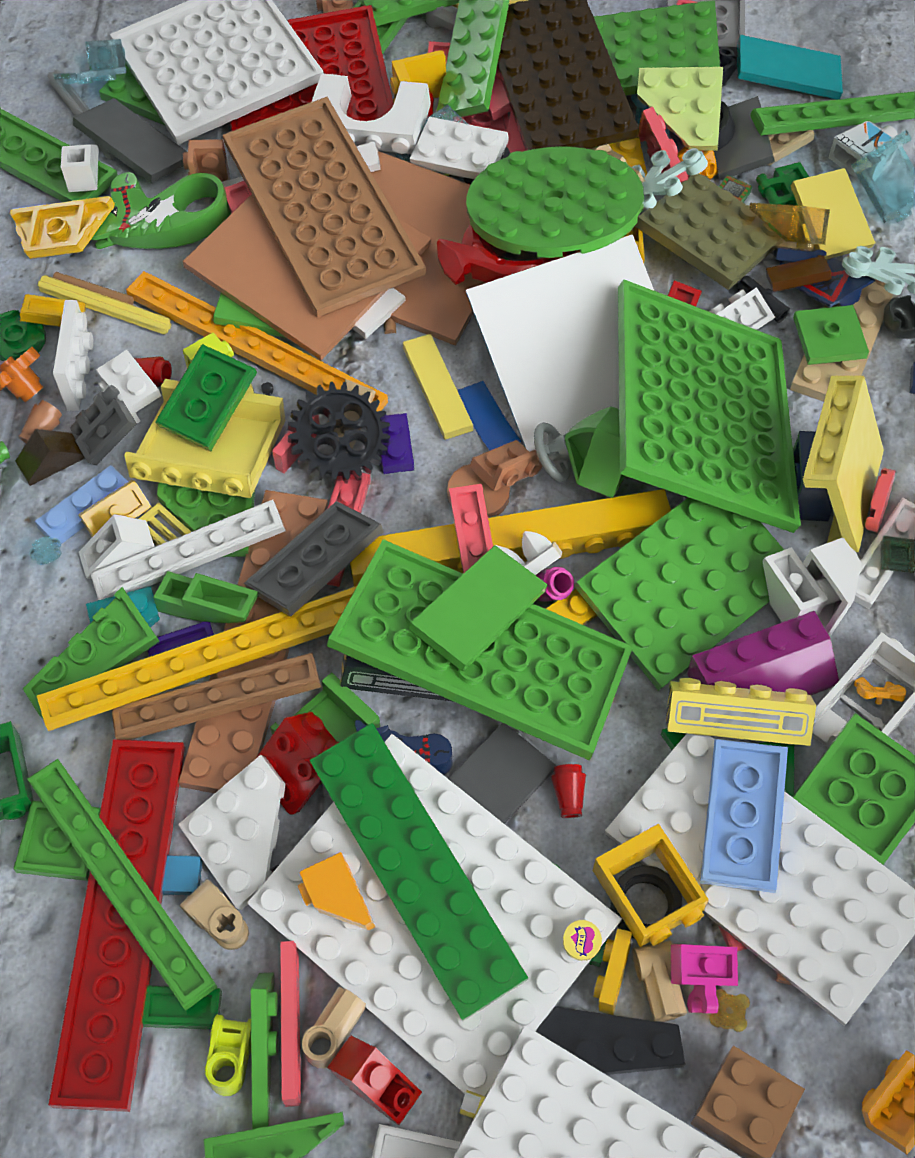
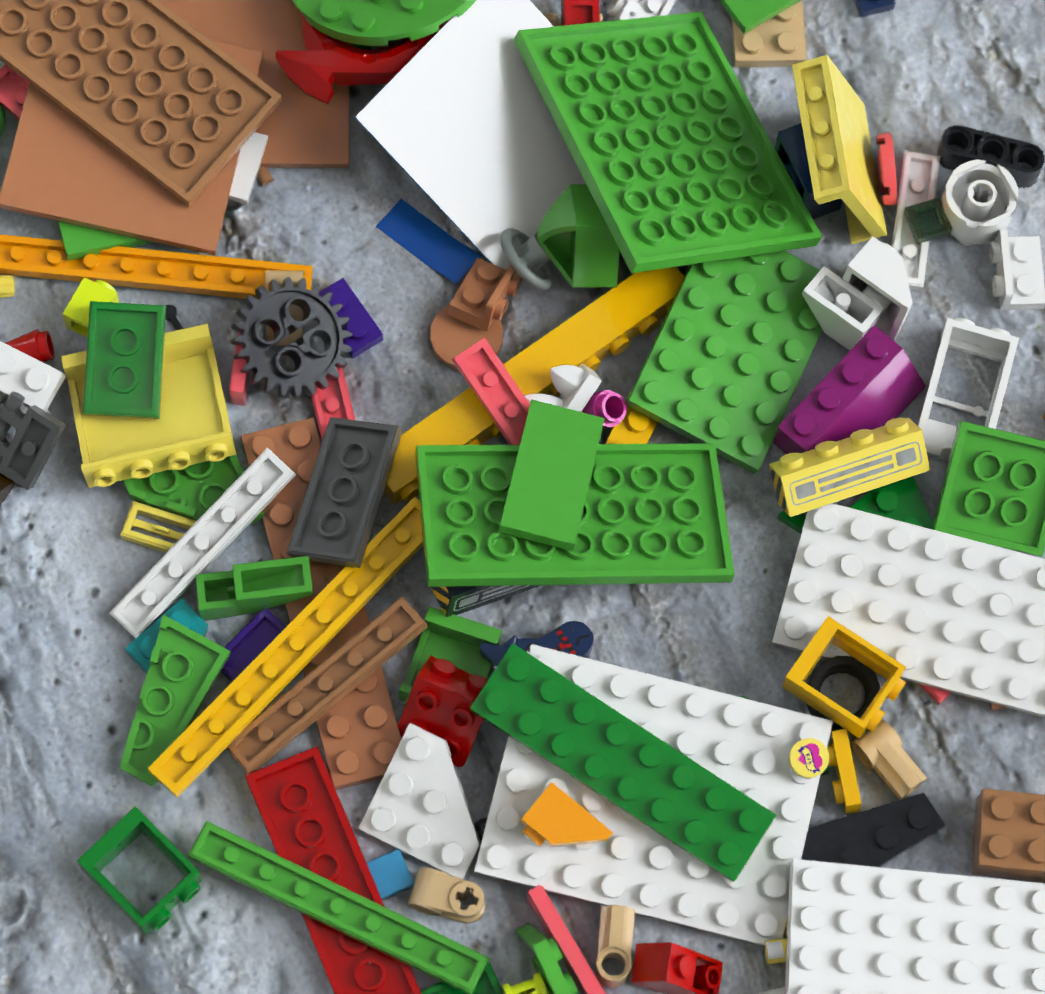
camera: 30 degrees left, 10 degrees up
bright green plate [13,800,101,881] -> none
clear light blue plate [29,536,62,565] -> none
light blue plate [35,465,128,547] -> none
yellow plate [78,480,152,537] -> none
white slope [79,514,155,579] -> none
light yellow tile [403,334,473,440] -> none
dark grey tile [448,723,556,824] -> none
red cone [551,764,586,818] -> none
dark pink plate [671,944,738,1013] -> none
light blue tile [700,739,788,893] -> none
clear yellow plate [709,989,750,1032] -> none
light orange piece [854,677,906,705] -> none

